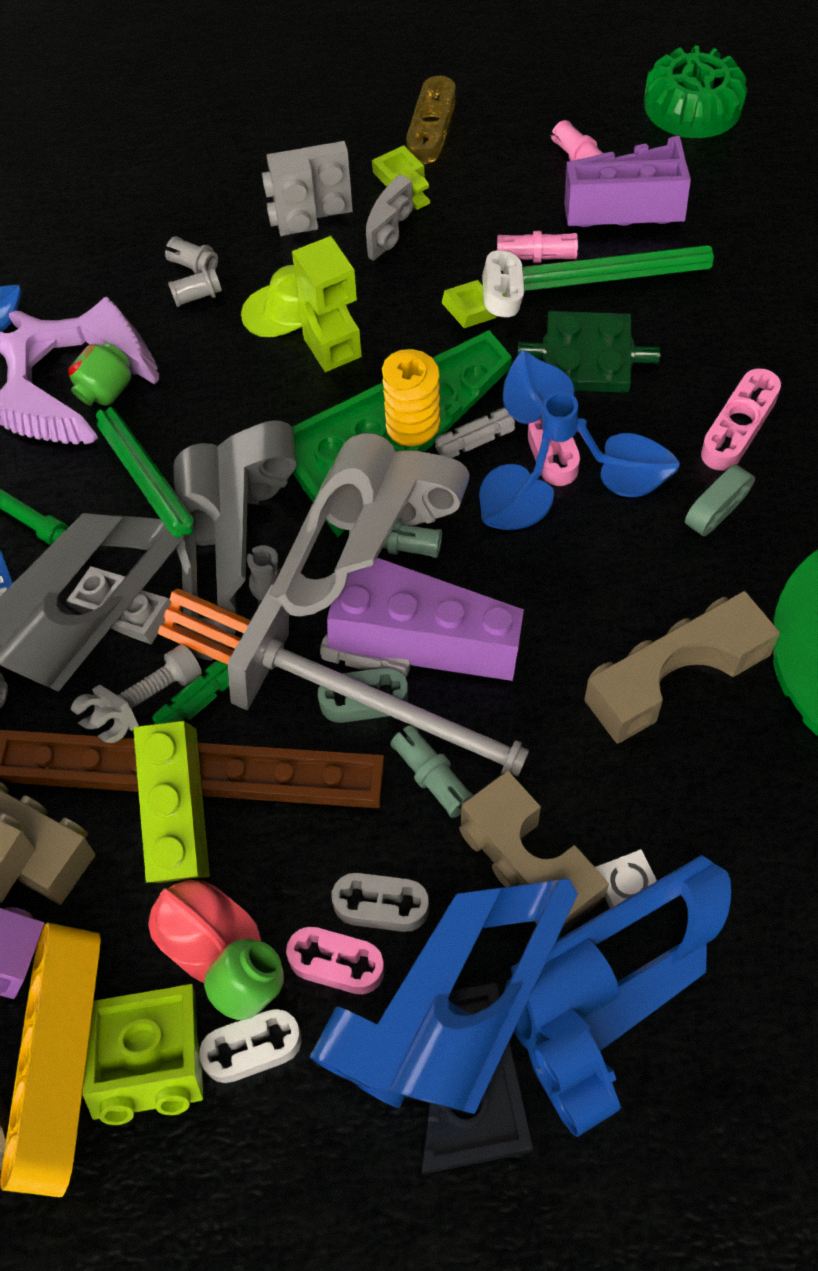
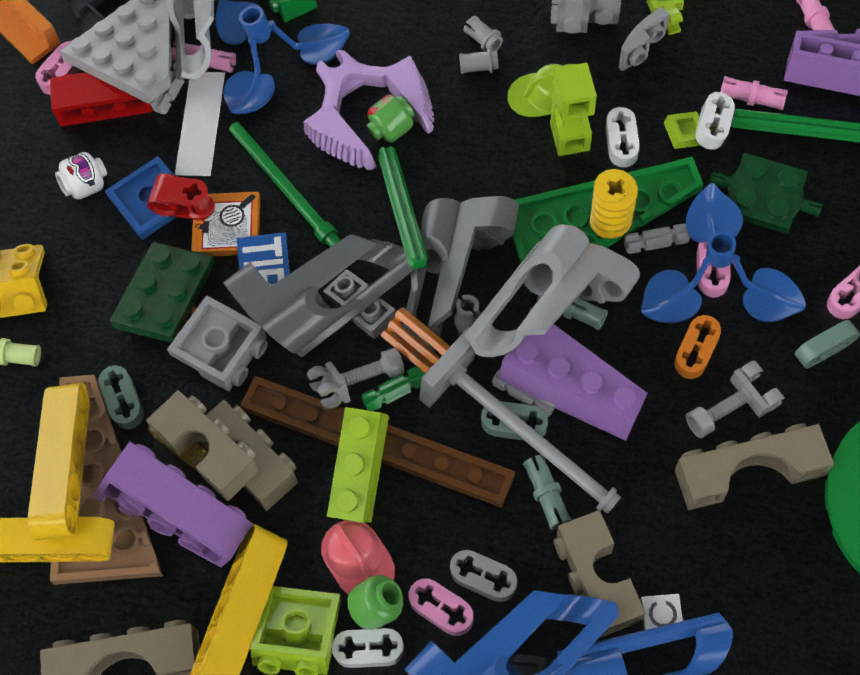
camera: 20 degrees right, 5 degrees up
none -> white beam [606,107,640,167]
none -> orange beam [674,315,721,379]
none -> light grey bar [686,360,785,438]

